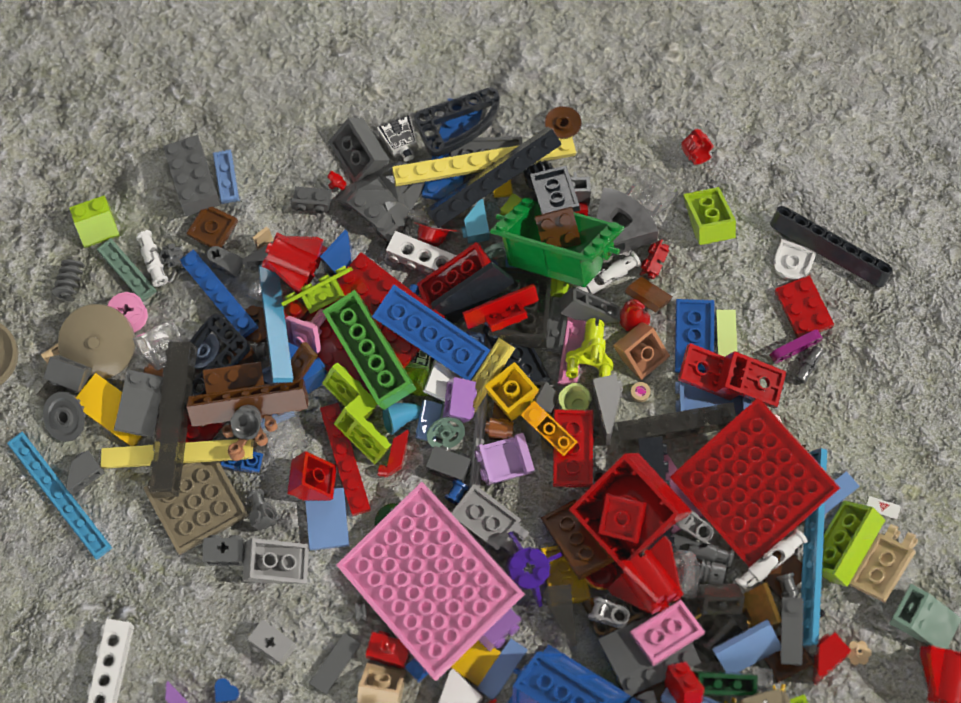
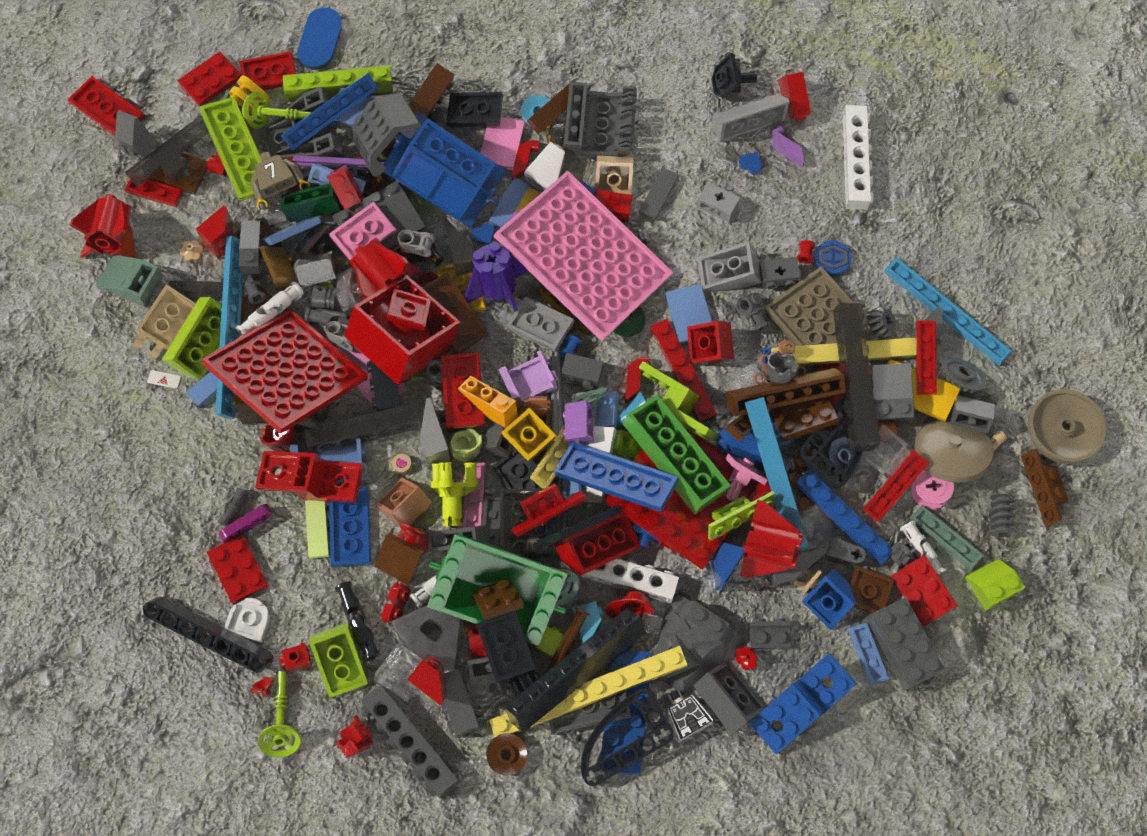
camera: 165 degrees right, 0 degrees up
none -> clear smoke tile [169,281,245,302]
none -> red plant [250,677,274,697]
none -> lime dish [258,671,300,757]
none -> red brick [279,642,312,673]
none -> black piece [335,581,381,661]
none -> dark grey brick [361,685,459,799]
none -> red slope [407,655,447,705]
none -> dark grey brick [441,669,480,738]
none -> blue tile [471,223,494,245]
none -> reddish brown axle [545,607,590,673]
none -> blue bracket [749,652,857,755]
none -> red bush [797,240,815,264]
none -> blue slope [802,569,856,630]
none -> blue tile [814,240,852,276]
none -> red plate [862,450,929,522]
none -> dark grey gear [867,306,898,339]
none -> red plate [891,555,958,627]
none -> red tile [916,320,937,395]
none -> reddish brown bracket [1021,449,1069,527]

